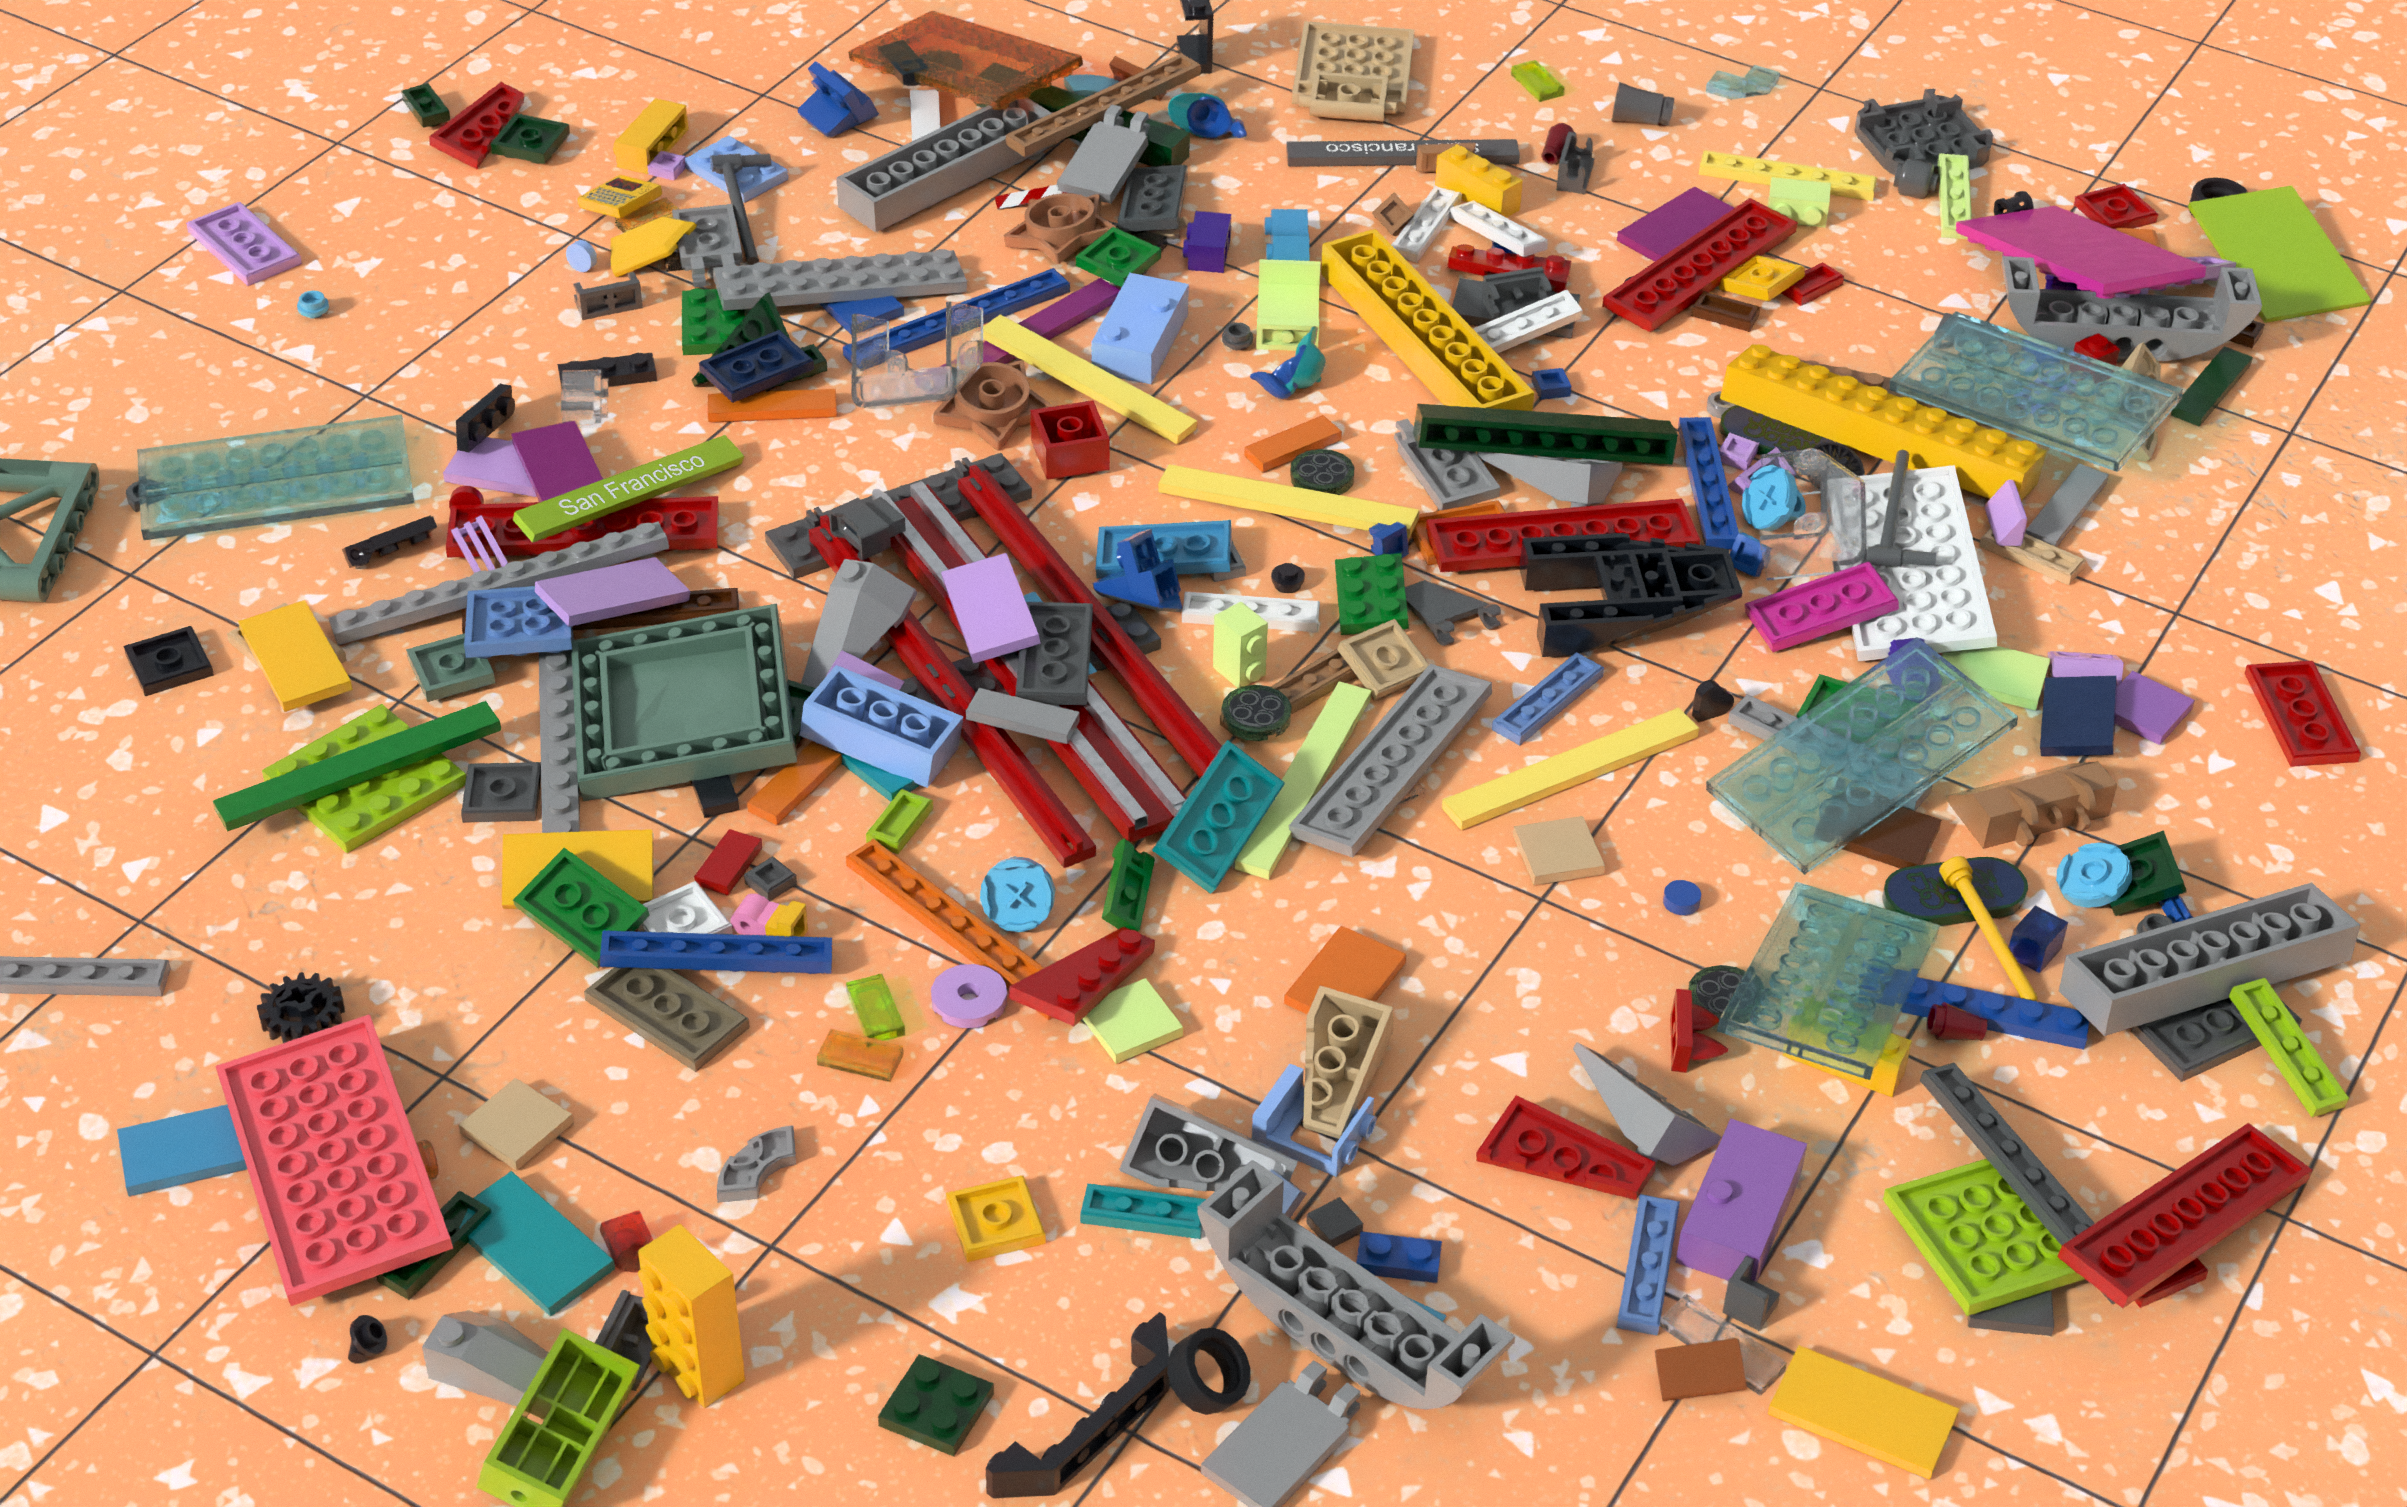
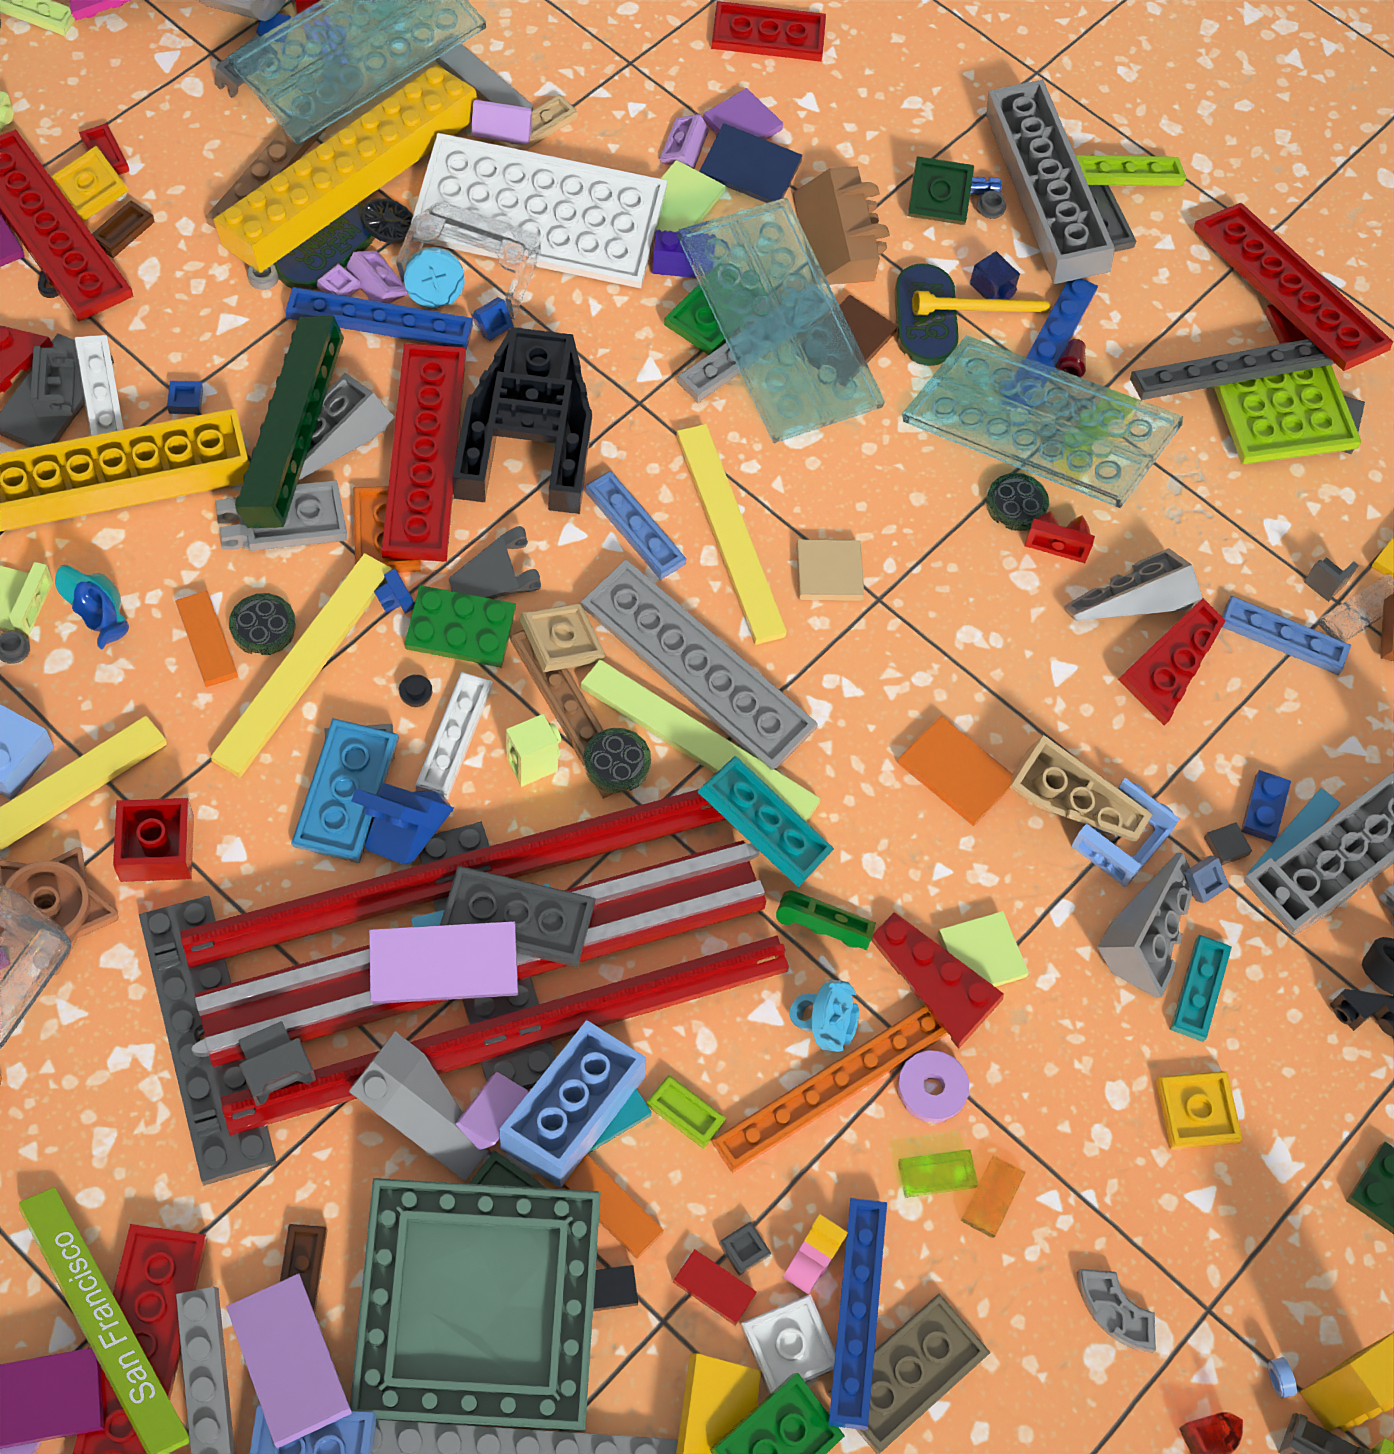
camera: 85 degrees left, 20 degrees up
light grey tile [966,688,1080,744] -> none
blue tile [1663,880,1701,915] -> none
medium lavender brick [1675,1118,1807,1282] -> none
black tile [1692,680,1734,722] -> none
dark pink tile [1745,562,1899,652] -> none
dark grey bar [1867,450,1937,566] -> none
medium azure tile [2056,842,2132,908] -> none

